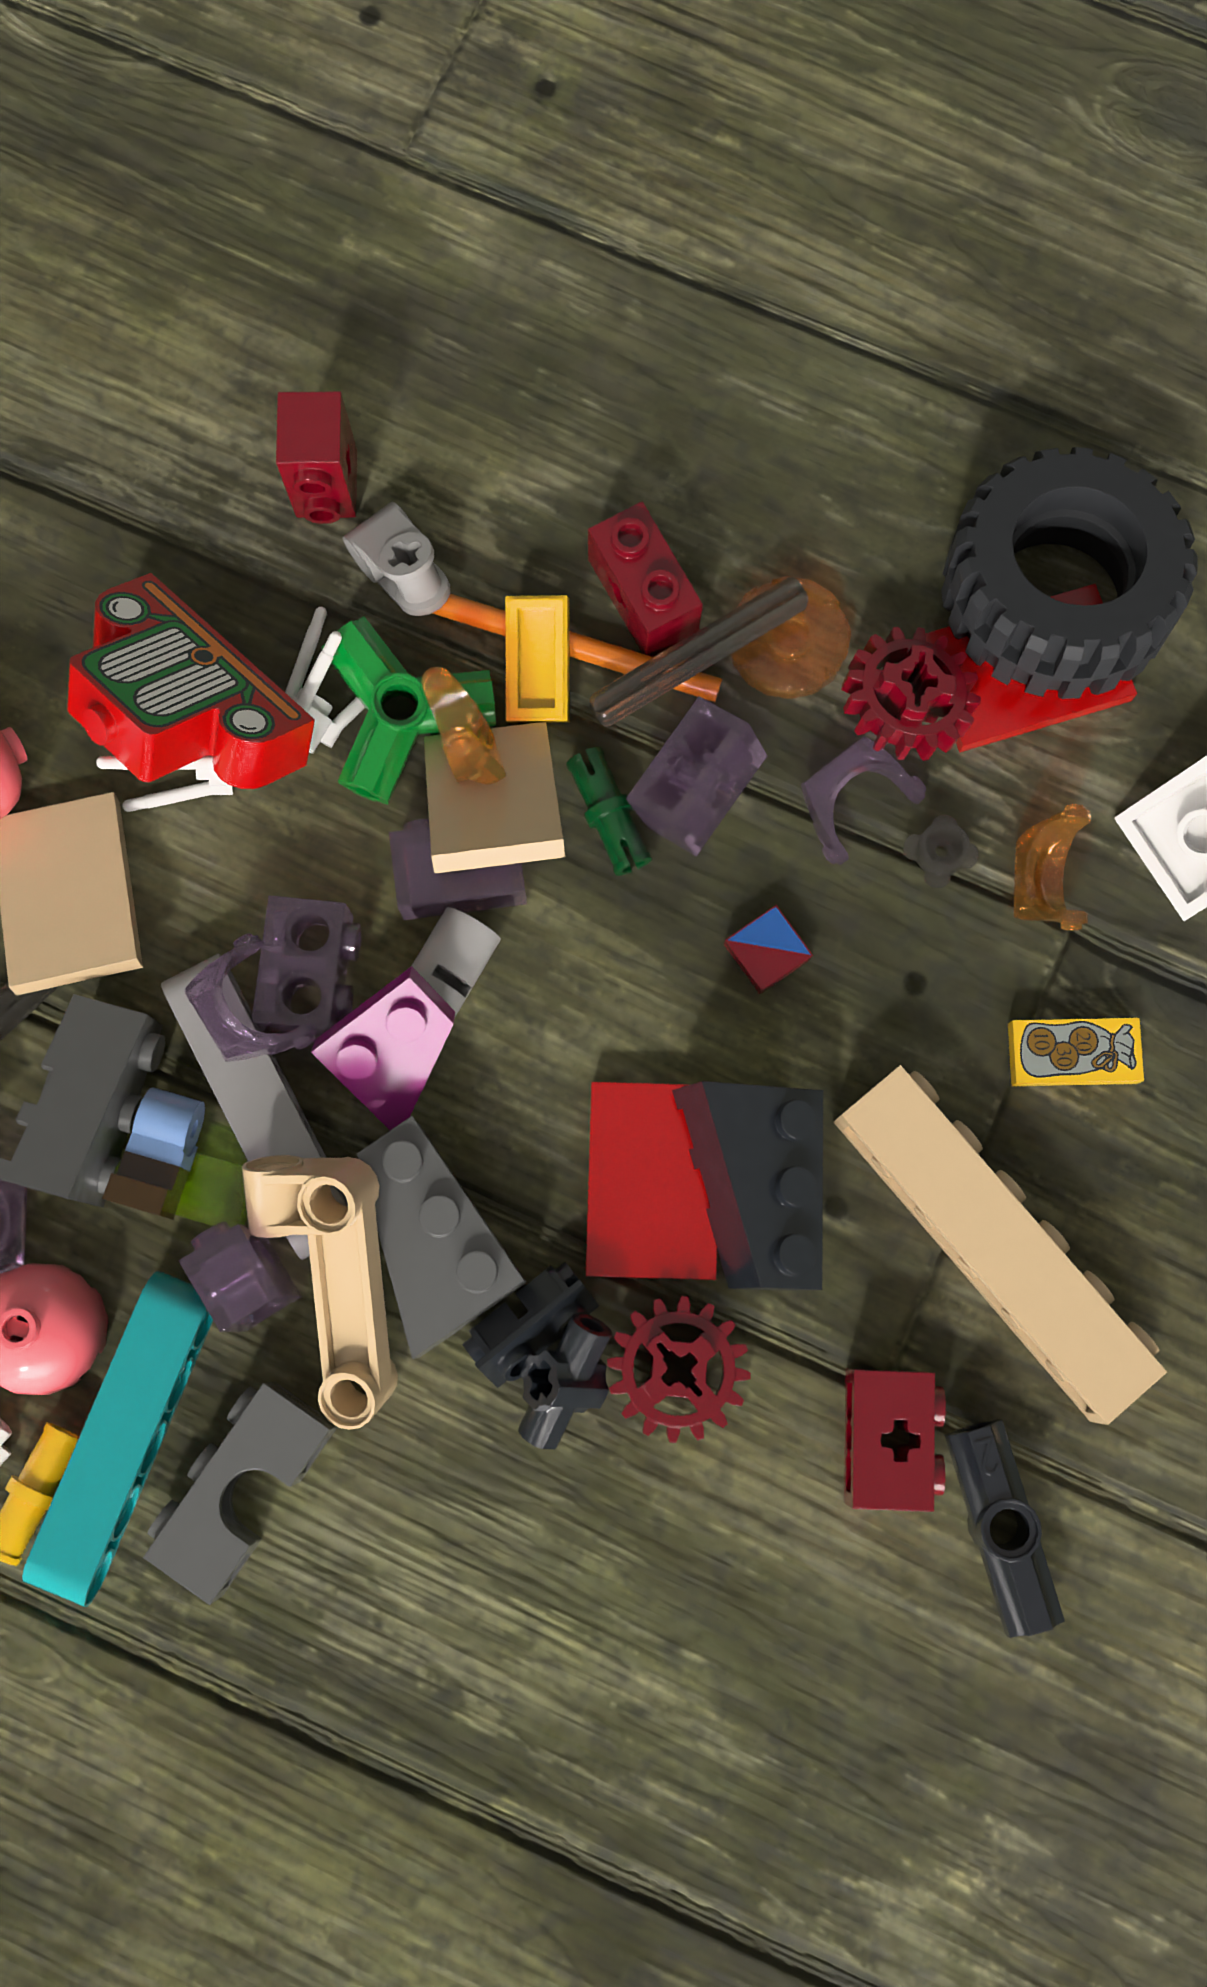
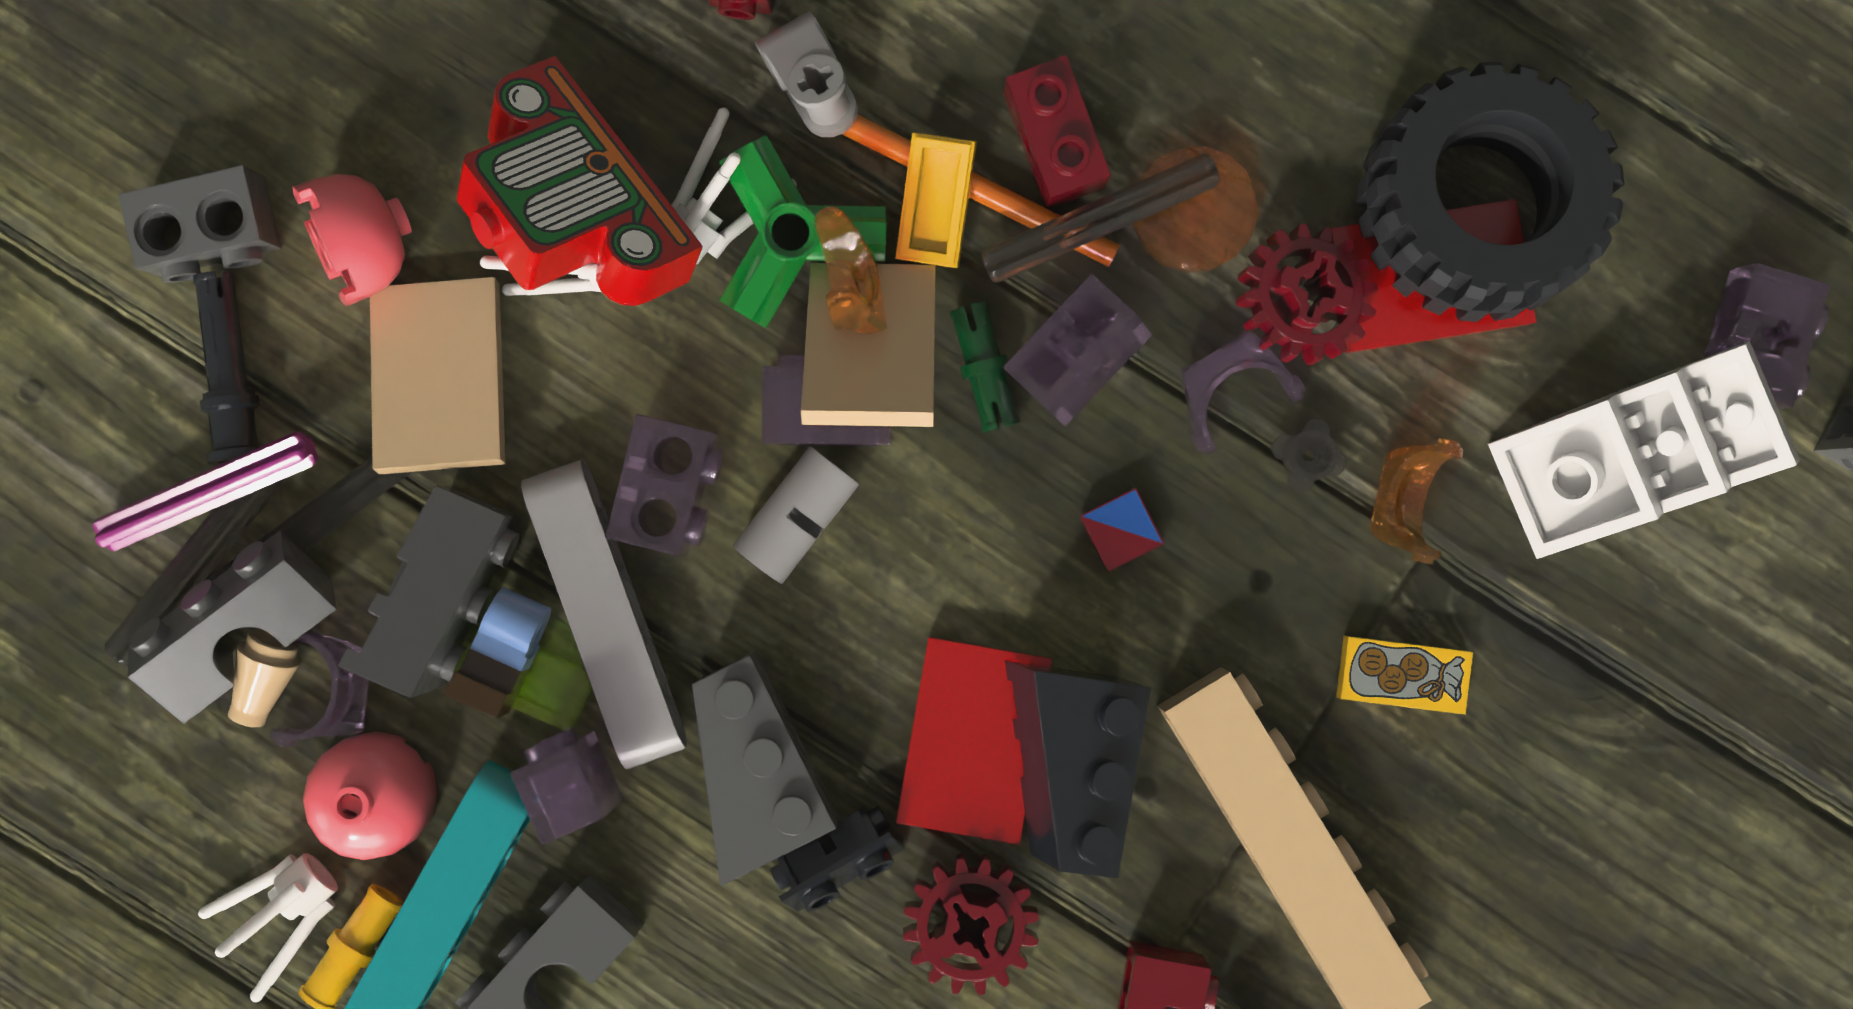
camera: 10 degrees right, 10 degrees up
clear purple helmet [185,933,317,1062] -> none
tan piece [242,1155,398,1430] -> none
wing [311,966,455,1131] -> none
black axle [518,1313,612,1449] -> none

